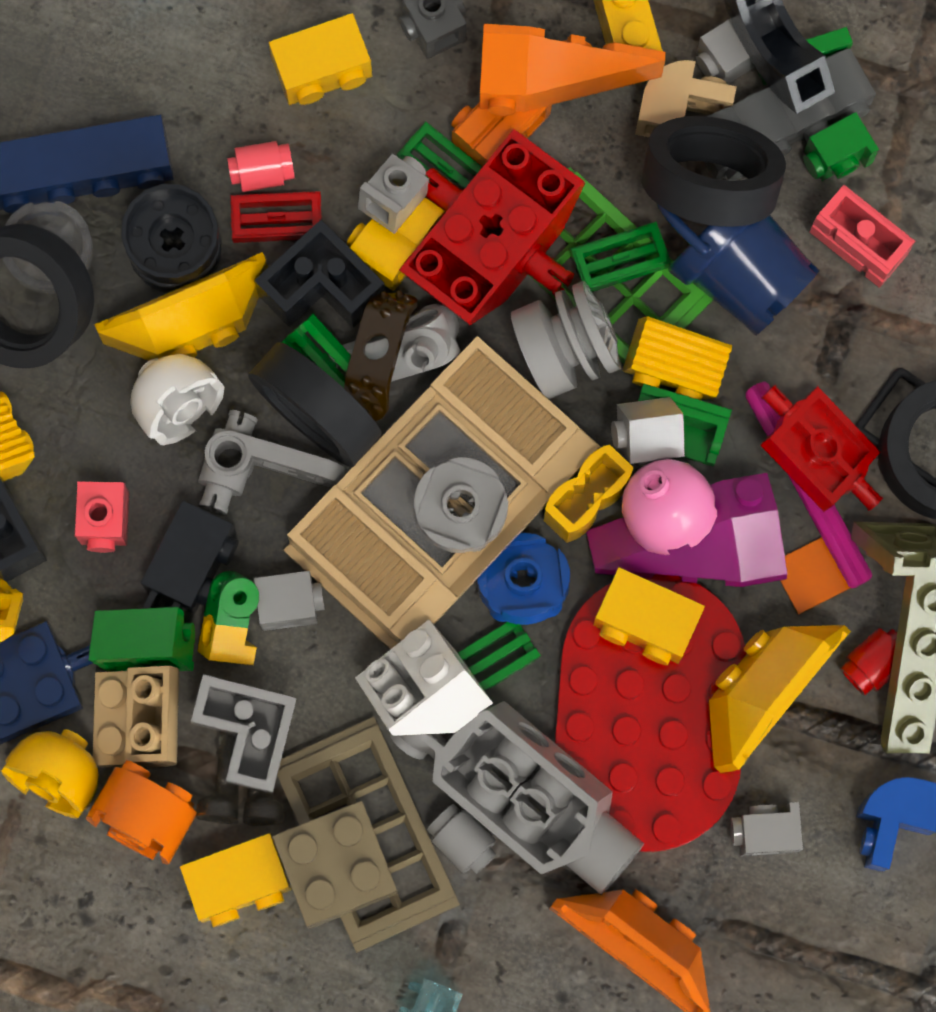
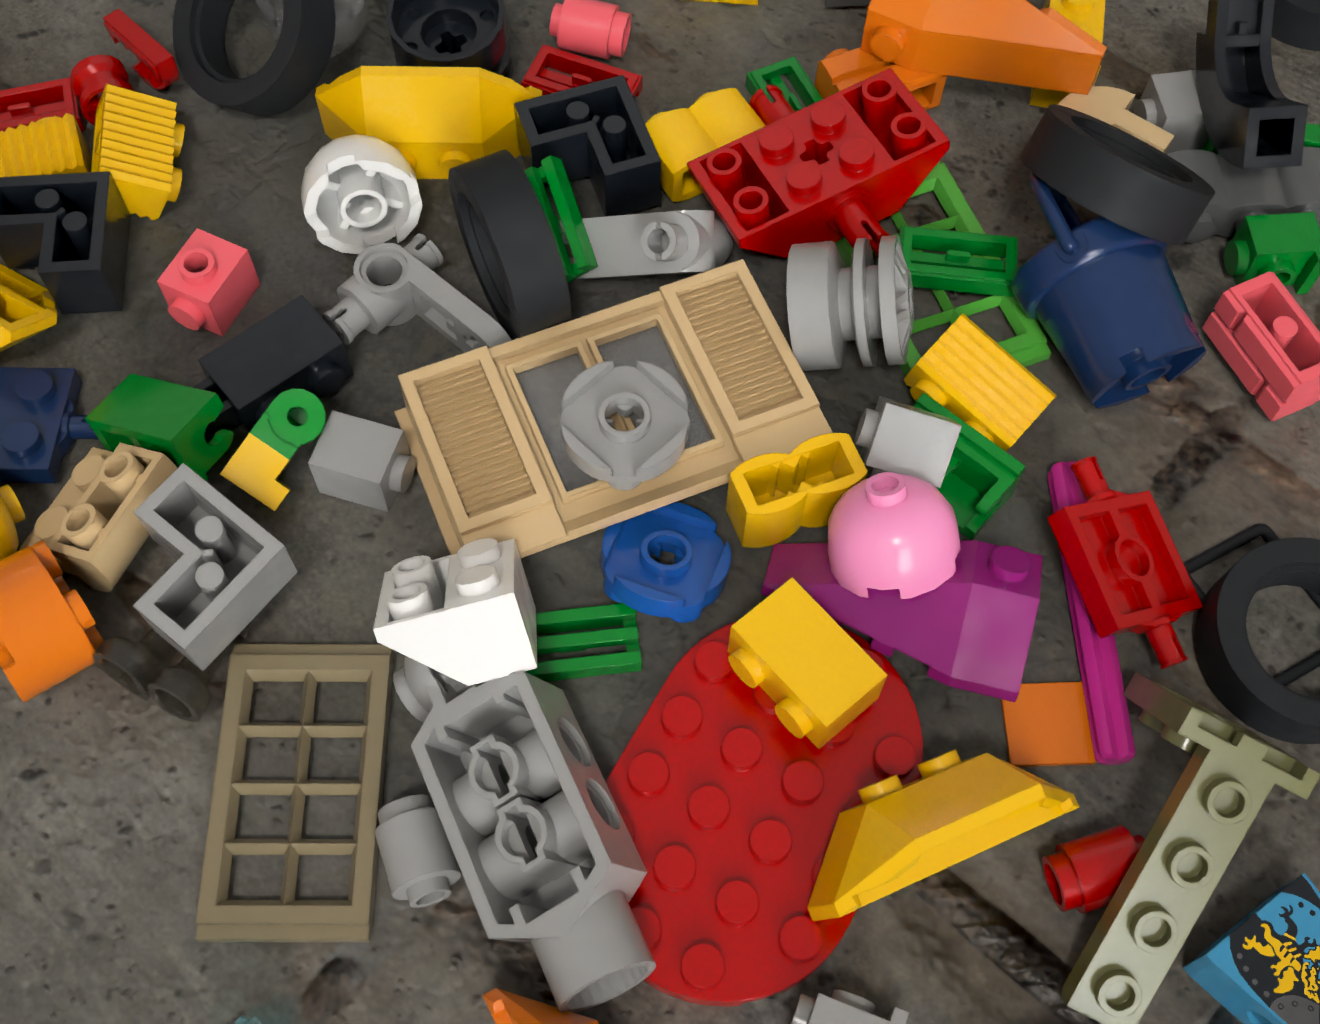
camera: 25 degrees right, 15 degrees down
yellow brick [180,833,292,927] -> none
dark tan brick [272,801,398,929] -> none
dark brown piece [344,291,418,422] -> none
light grey brick [358,153,429,234] -> none

